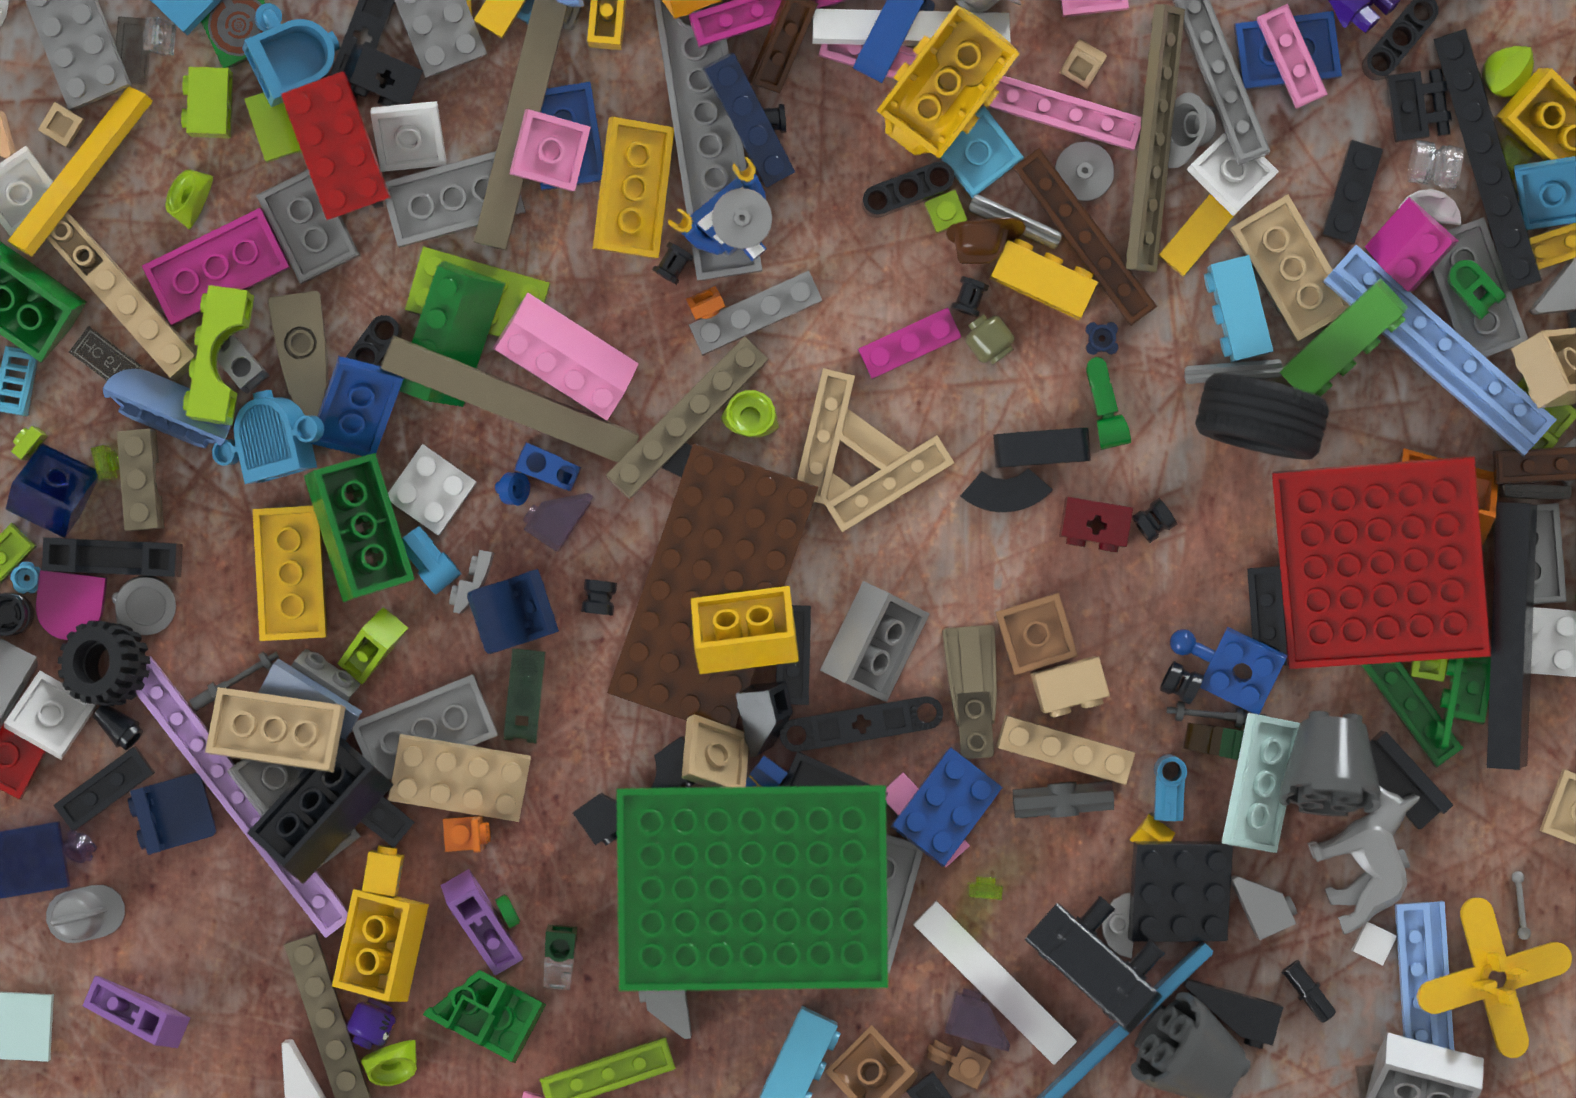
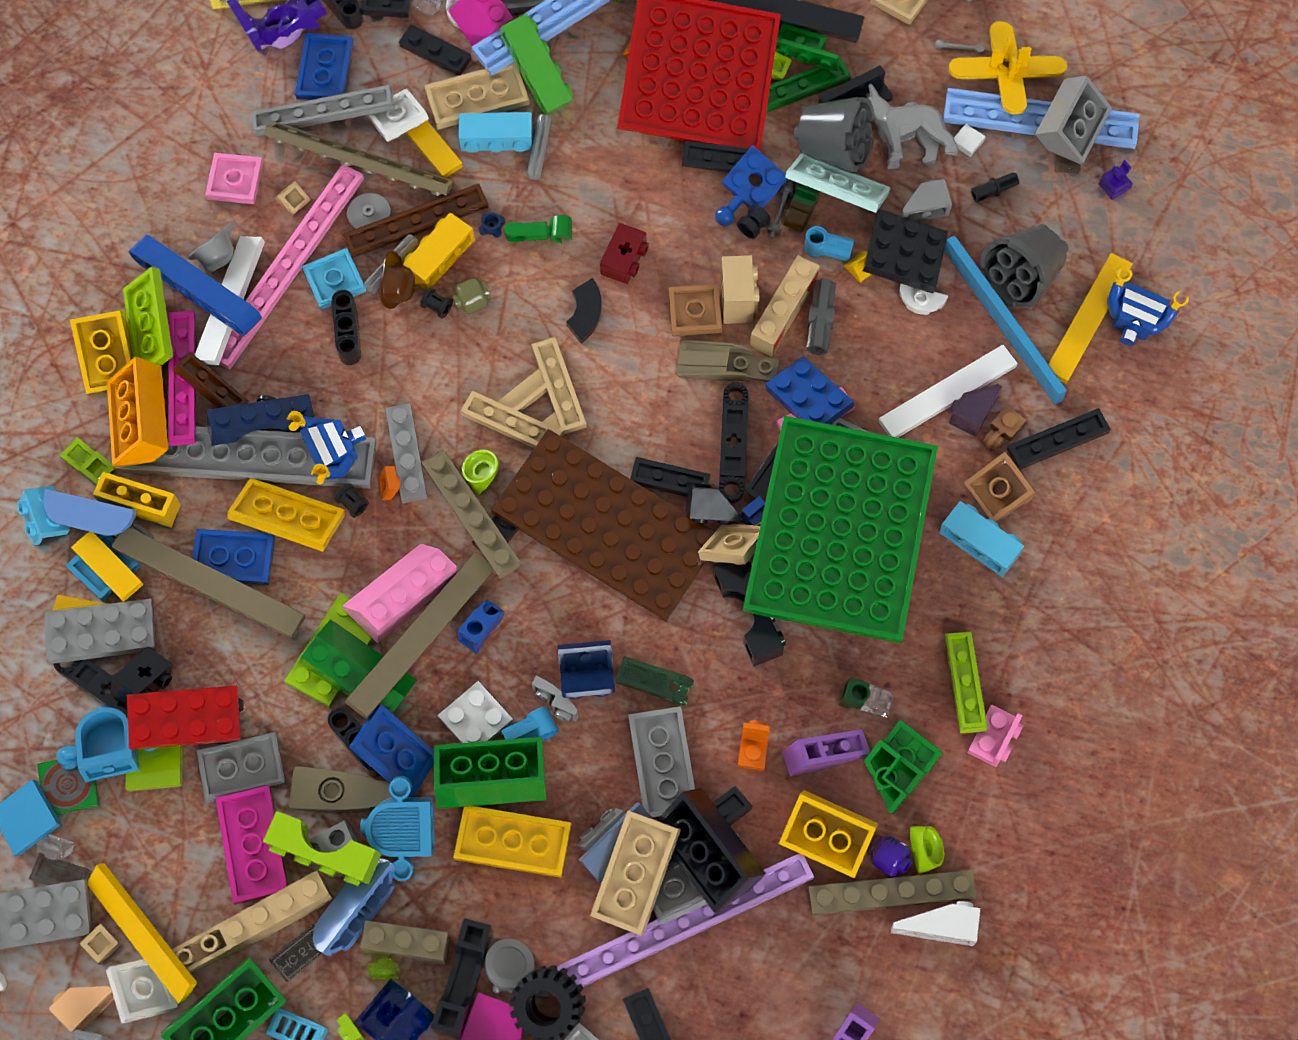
camera: 75 degrees left, 20 degrees down
black cone [93,705,143,750] -> none
dark blue bracket [128,773,217,855] -> none
lime piece [165,169,213,230] -> none
lime brick [181,67,233,138] -> none
dark grey piece [189,651,279,711] -> none
lime slope [337,607,408,685] -> none
yellow brick [362,845,405,897] -> none
white plate [371,101,446,172] -> none
light grey plate [385,151,526,248] -> none
tan plate [388,734,531,822] -> none
green tile [494,894,520,929] -> none
blue tile [495,472,530,506] -> none
bright pink plate [509,109,591,192] -> none
clear purple slope [523,493,595,552] -> none
black wheel [581,579,617,616] -> none
light grey slope [638,990,692,1039] -> none
yellow slope [691,586,799,674] -> none
light grey piece [712,188,772,249] -> none
light grey slope [820,581,930,702] -> none
dark pink plate [858,307,962,379] -> none
yellow slope [876,5,1020,159] -> none
lime plate [924,190,967,234] -> none
clear neon green plate [967,876,1003,900] -> none
black beam [993,428,1091,468] -> none
black piece [1025,895,1165,1033] -> none
black wheel [1132,498,1178,543] -> none
light grey piece [1168,93,1216,168] -> none
black slope [1182,978,1283,1049] -> none
black tyre [1195,373,1329,460] -> none
bright pink tile [1256,4,1328,109] -> none

